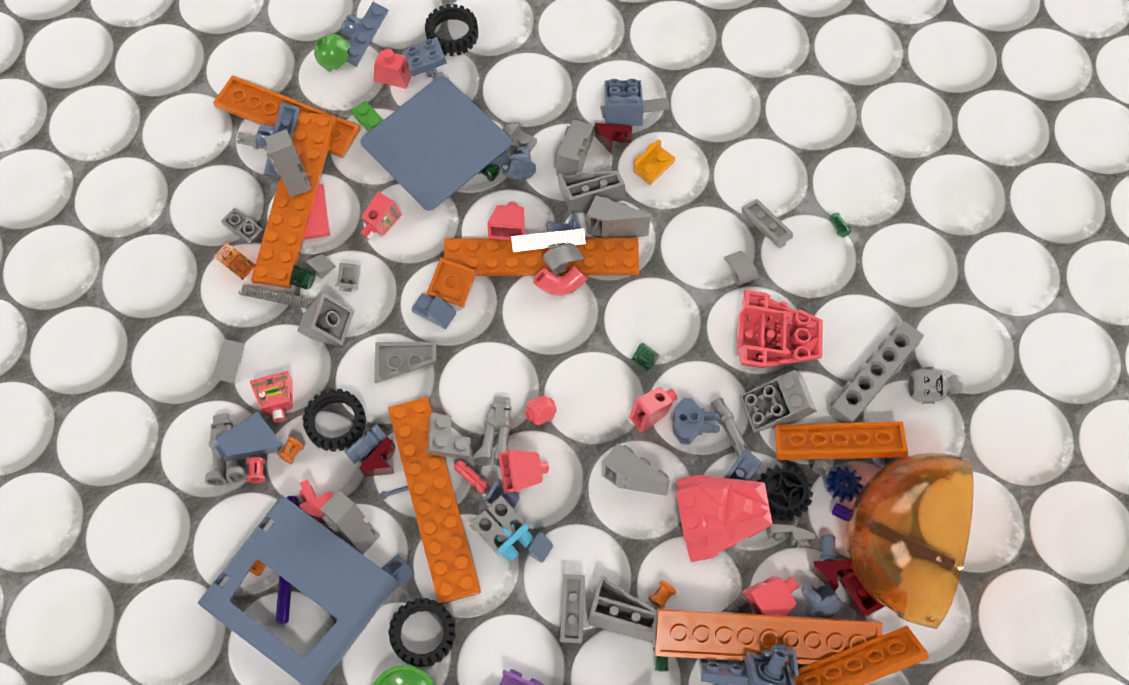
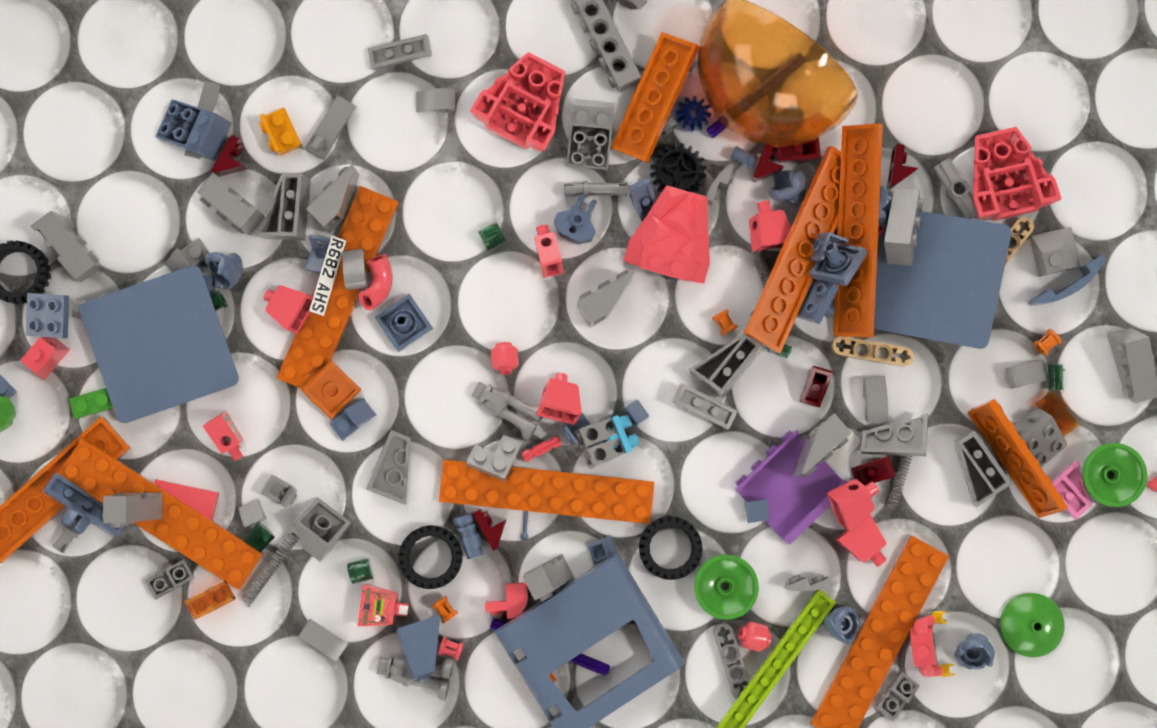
camera: 75 degrees left, 20 degrees up
none -> light grey wedge [31,211,101,282]
none -> light grey hinge [305,95,356,160]
none -> clear green brick [347,558,374,584]
none -> sand blue plate [375,294,433,352]

